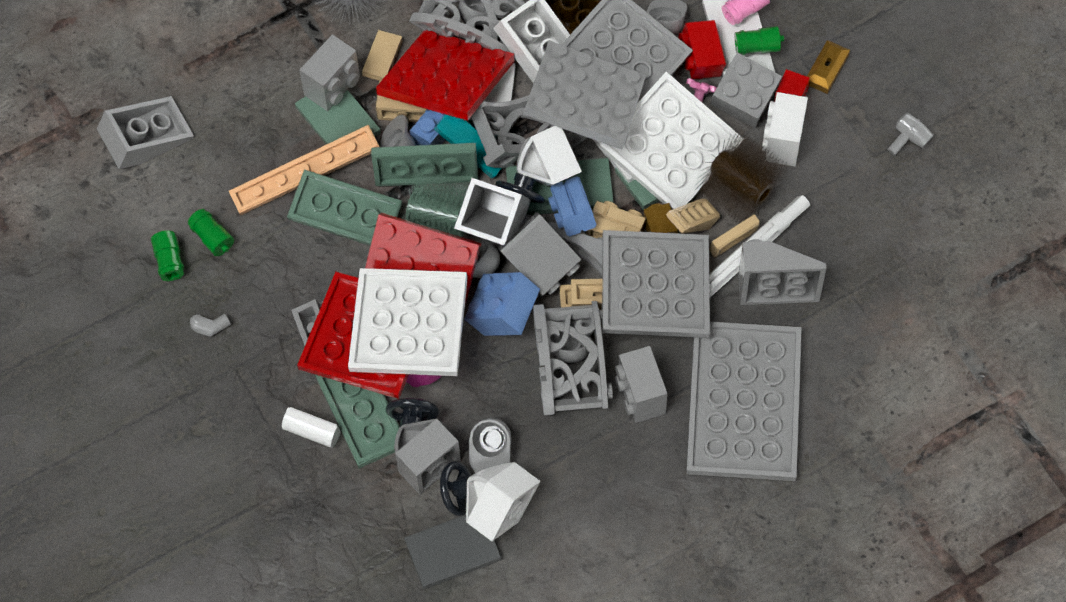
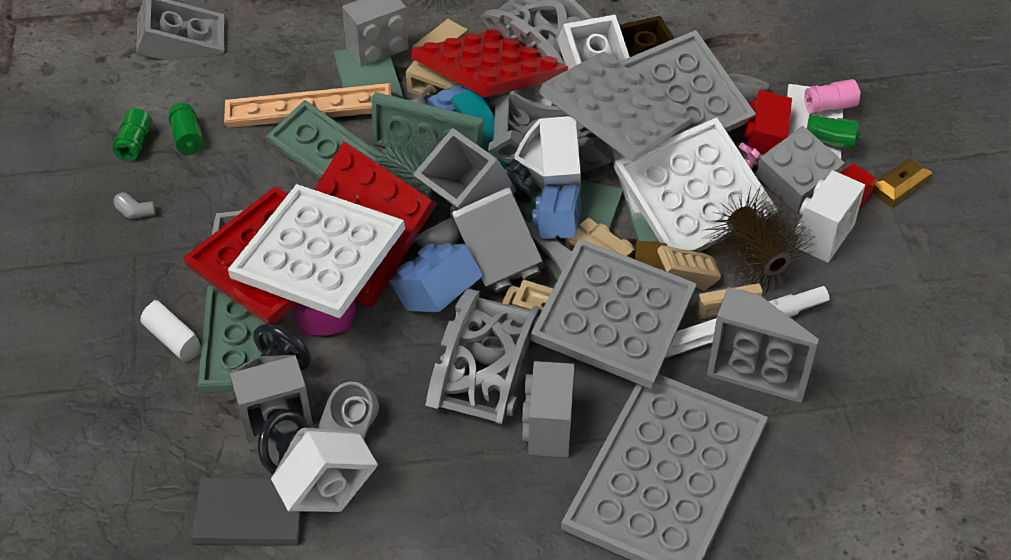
camera: 20 degrees right, 15 degrees down
light grey piece [887,113,934,156] -> none

